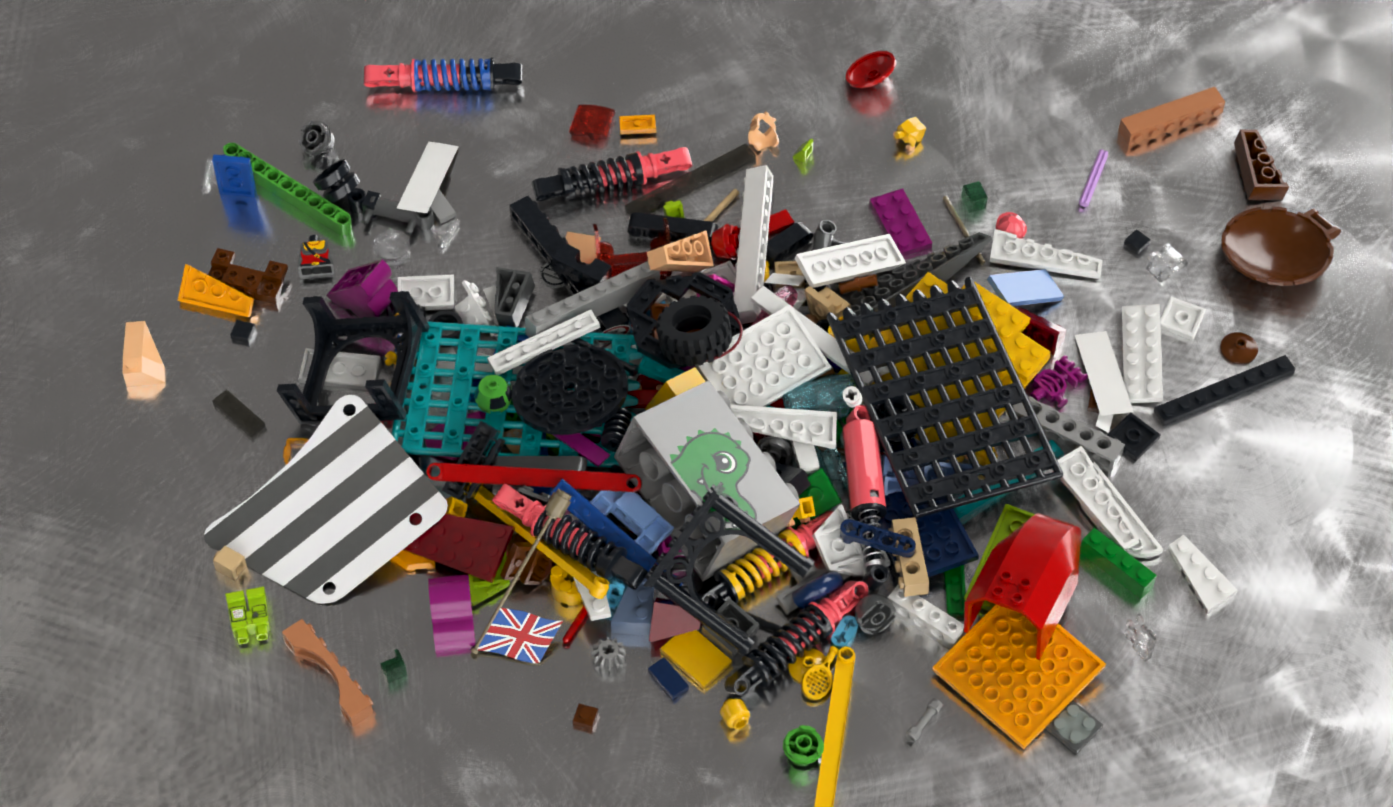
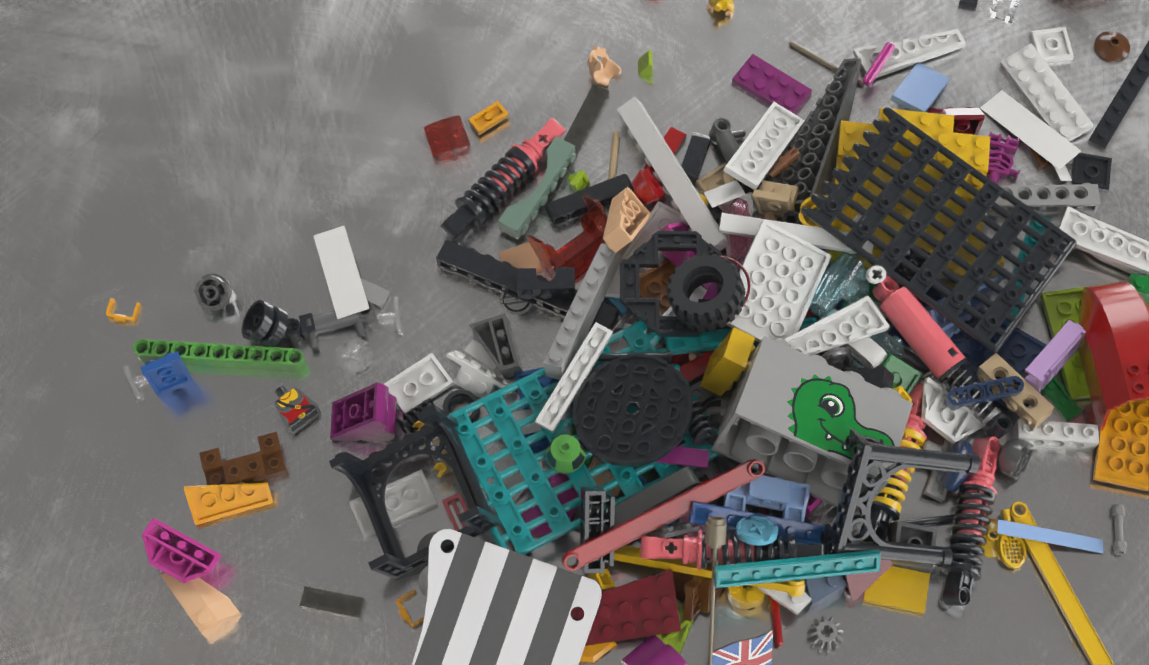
camera: 30 degrees left, 10 degrees up
black tile [230,320,255,343] -> none
piece [364,57,522,92] -> none
dark blue tile [648,657,689,700] -> none
yellow head [720,698,750,729] -> none
bright green cone [783,725,824,767] -> none
medium azure beam [831,615,858,650] -> none
clear green panel [961,181,988,213] -> none
coral piece [996,212,1027,239] -> none
none -> light orange piece [105,298,141,323]
none -> dark pink wedge [142,518,222,583]
none -> sand green arch [498,136,576,239]
none -> teal tile [714,550,881,588]
none -> medium azure tile [736,516,778,546]
none -> dark pink axle [862,42,895,86]
none -> light blue sticker [998,519,1103,553]
none -> lavender door [1025,320,1086,393]

